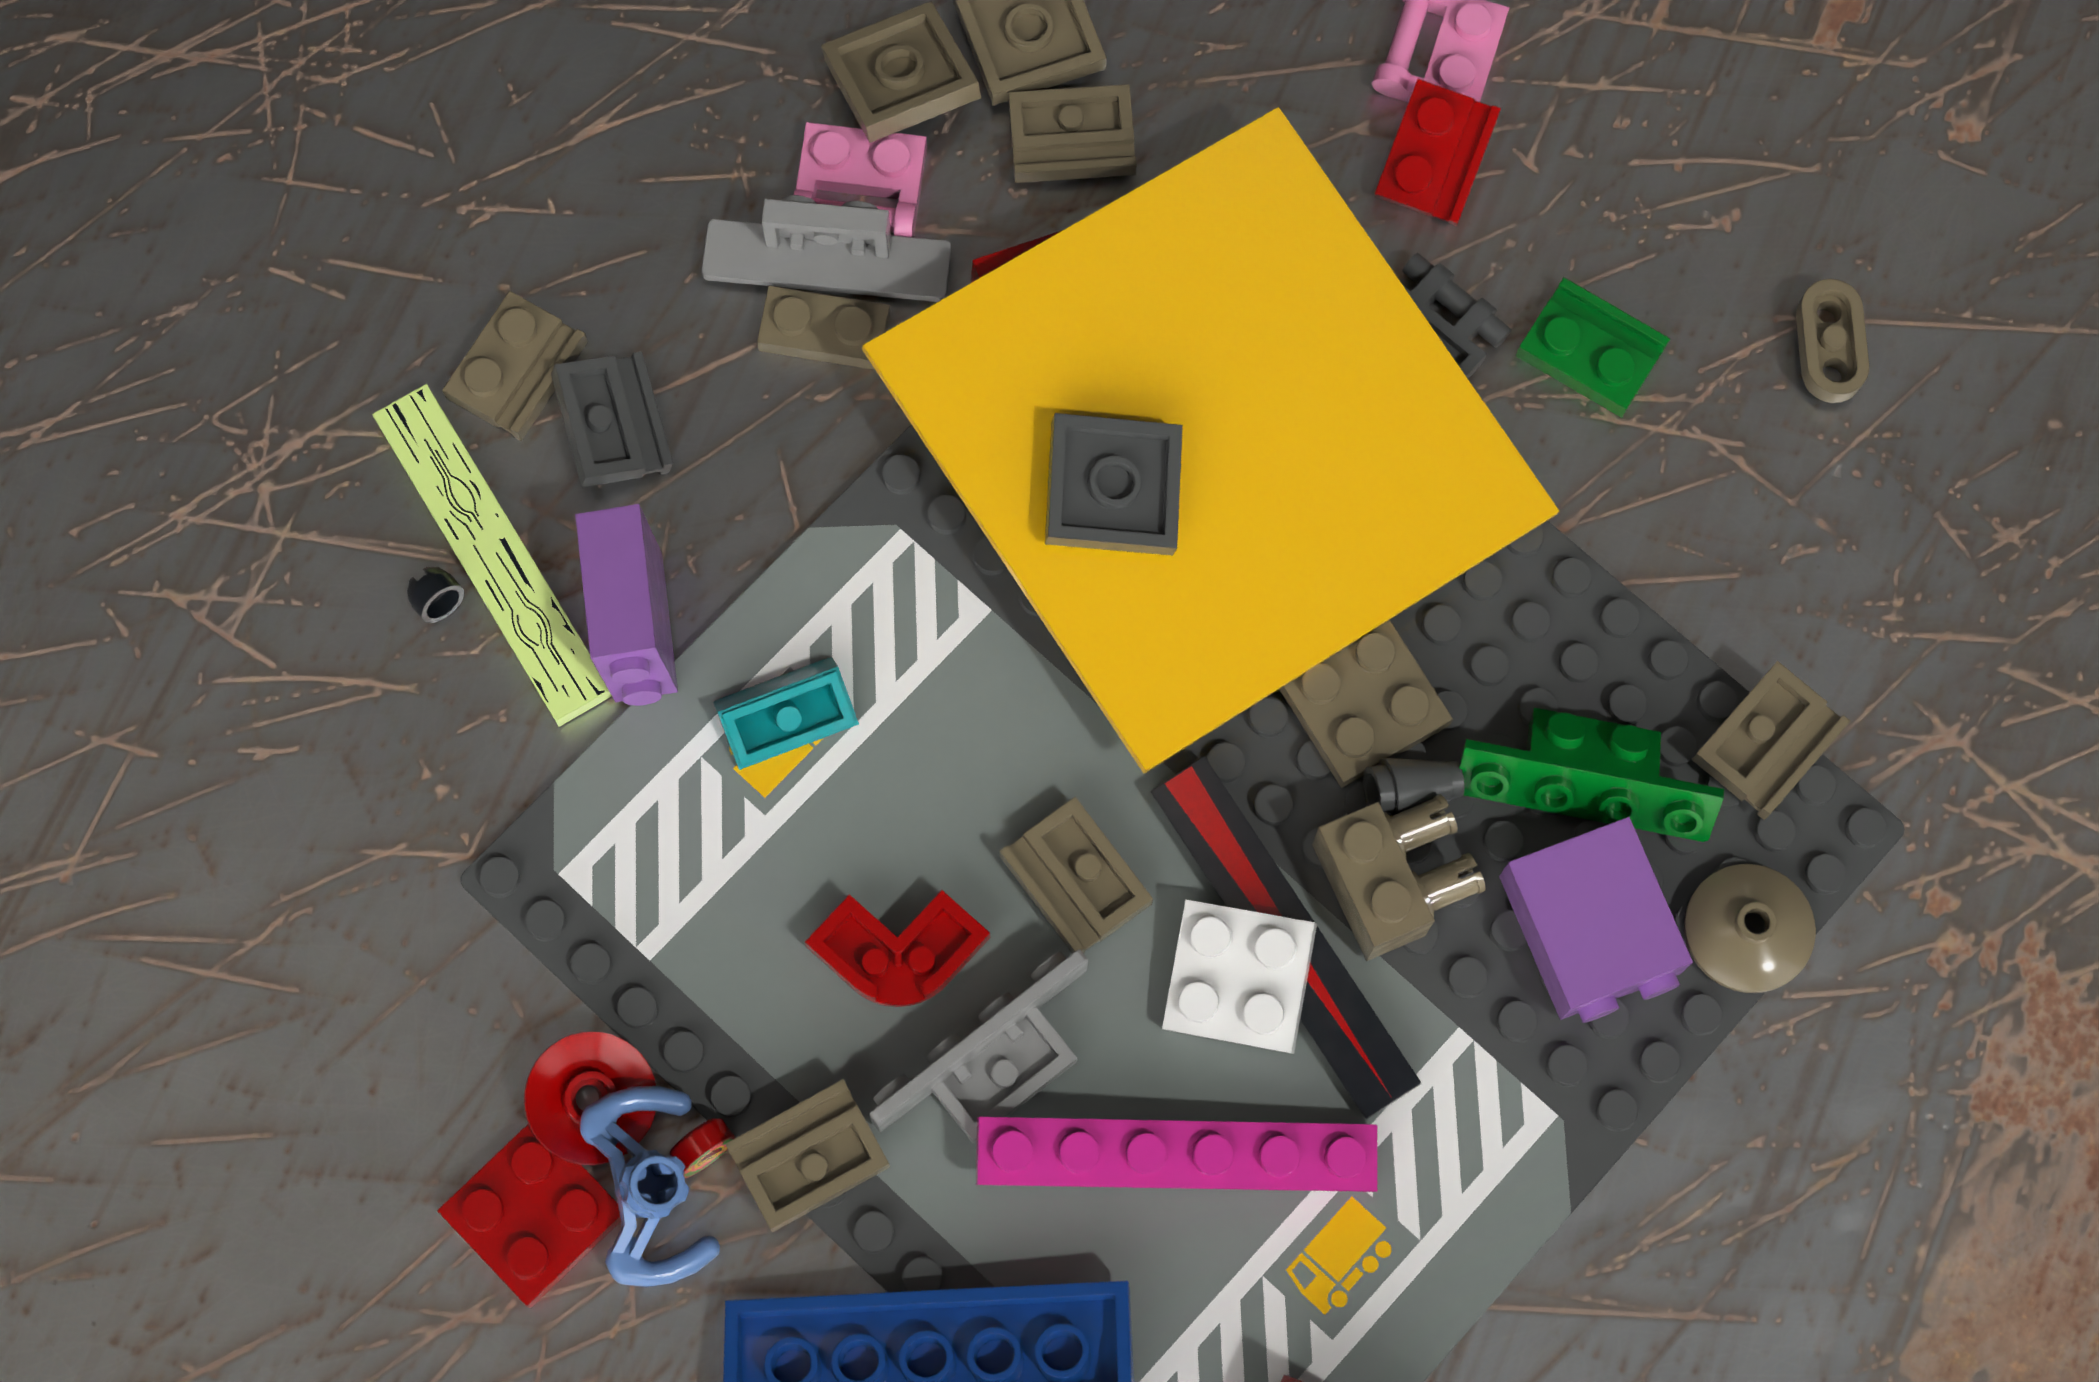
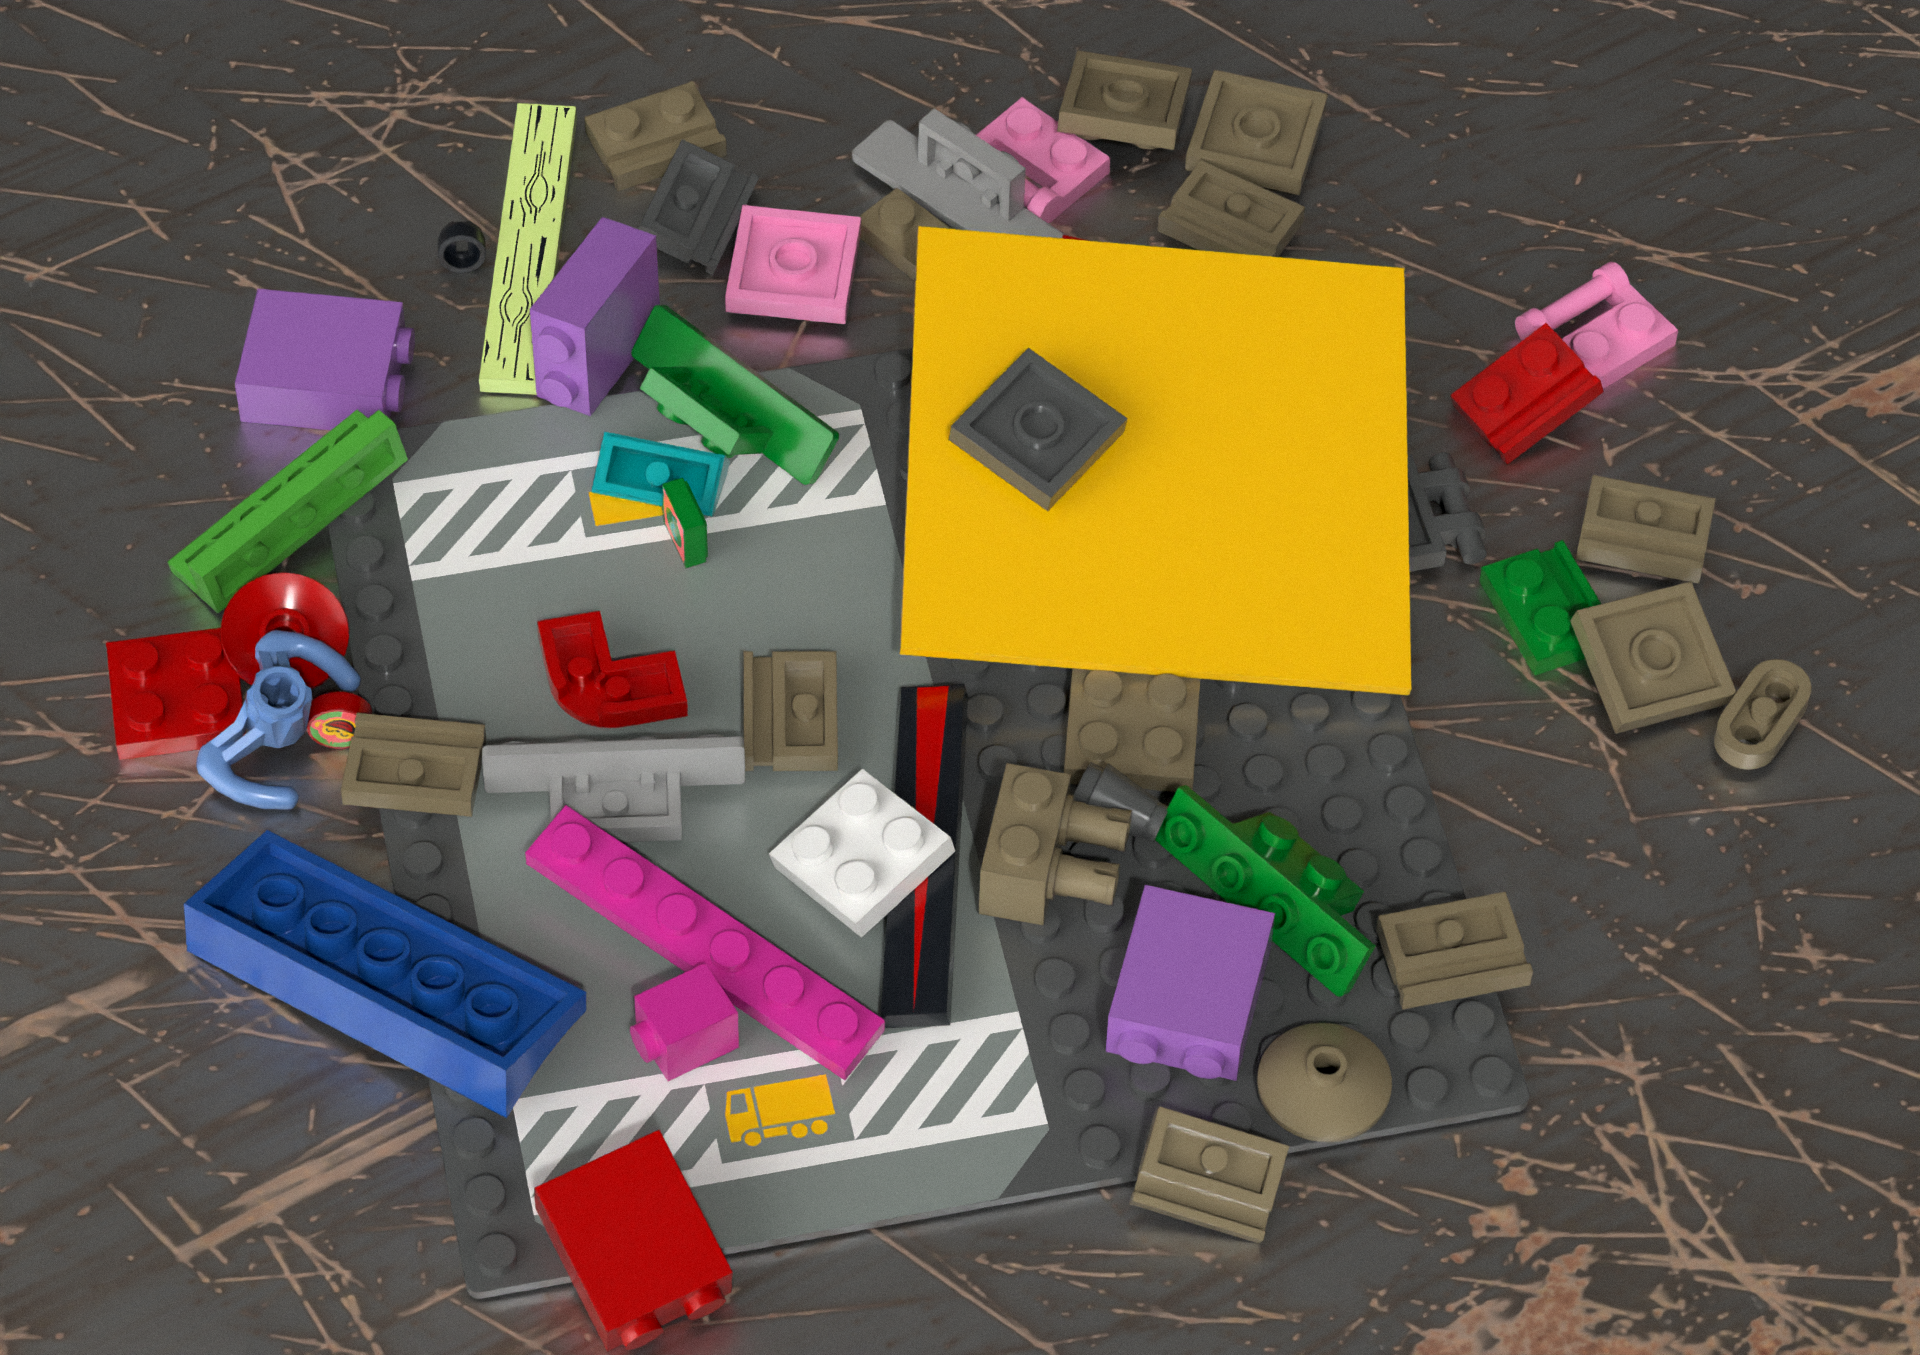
camera: 35 degrees right, 20 degrees down
none -> bright green fence [167,409,408,613]
none -> medium lavender brick [235,289,415,430]
none -> dark pink brick [630,962,739,1081]
none -> green bracket [631,305,839,485]
none -> green tile [662,478,708,569]
none -> bright pink plate [725,205,861,324]
none -> dark tan plate [1129,1106,1289,1244]
none -> dark tan plate [1570,581,1737,734]
none -> dark tan plate [1576,475,1716,584]

